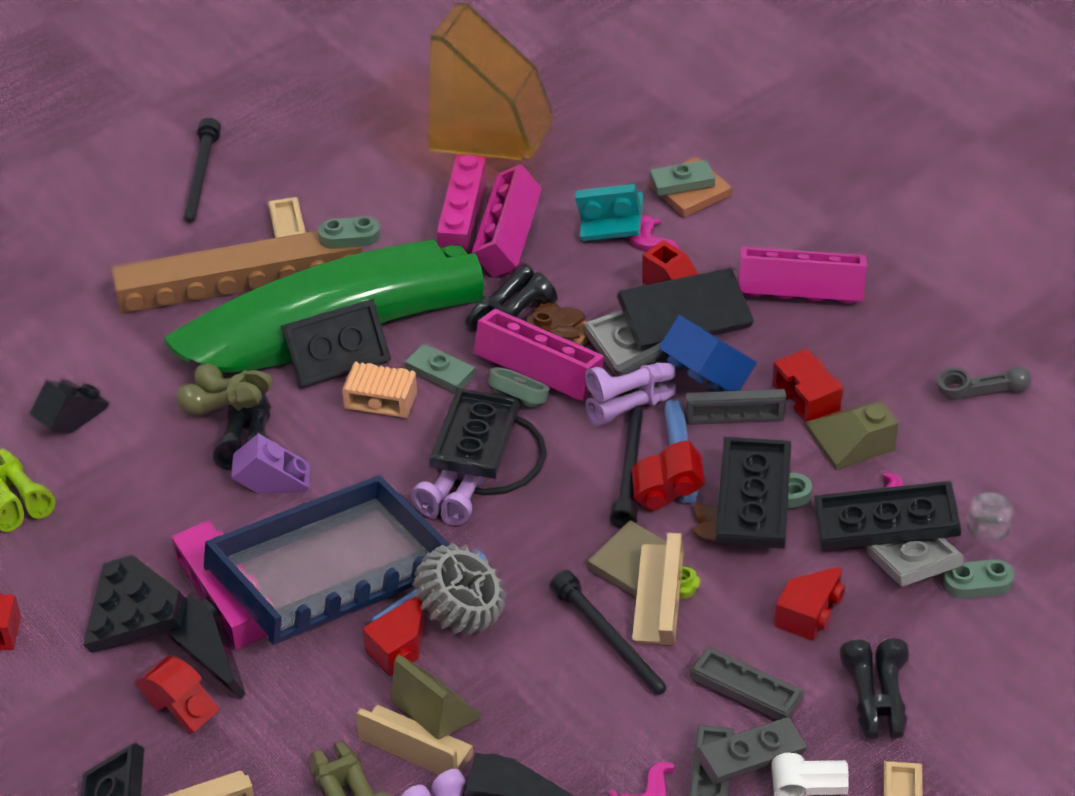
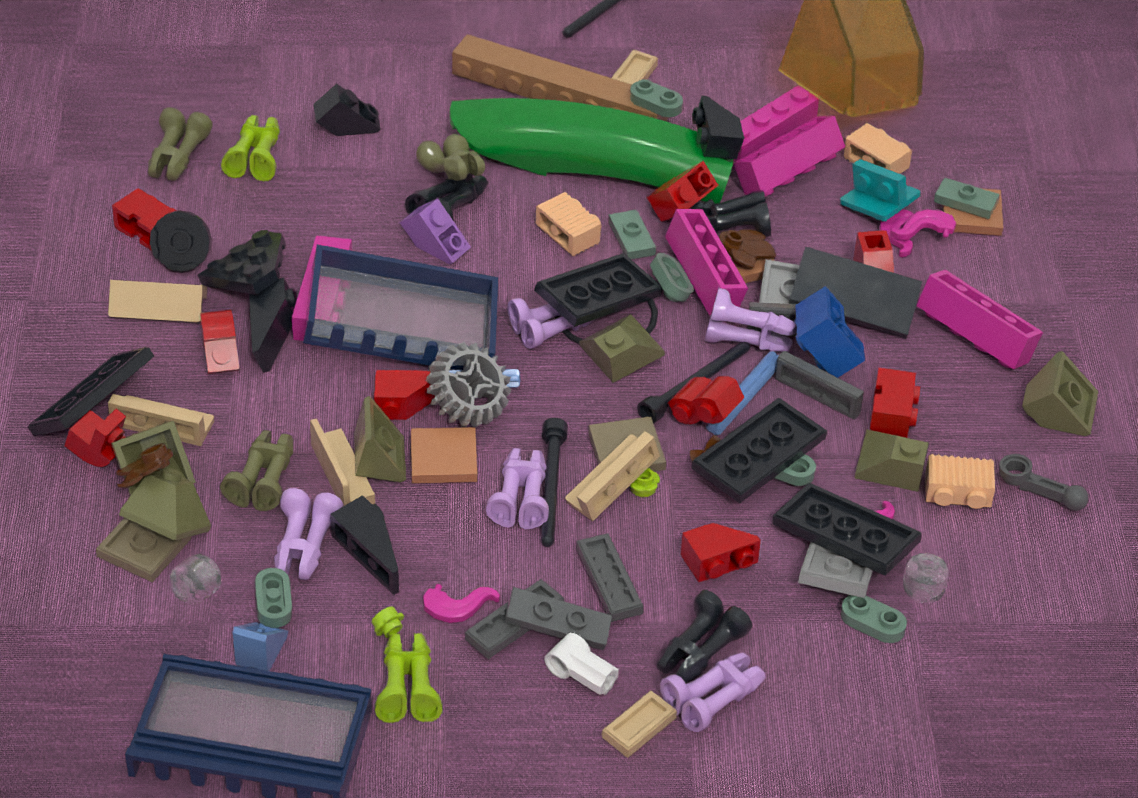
camera: 35 degrees right, 0 degrees up
black tile [281,299,391,387] -> none
none -> tan panel [108,280,207,322]
none -> black tile [150,210,212,272]
none -> nougat tile [411,427,477,483]
none -> lavender piece [486,448,549,529]
none -> olive slope [579,314,665,383]
none -> red slope [646,161,718,222]
none -> lavender piece [660,653,765,732]
none -> black slope [692,96,744,159]
none -> light nougat brick [844,123,912,174]
none -> dark pink piece [891,209,956,240]
none -> light nougat brick [925,454,995,509]
none -> olive slope [1022,351,1098,436]

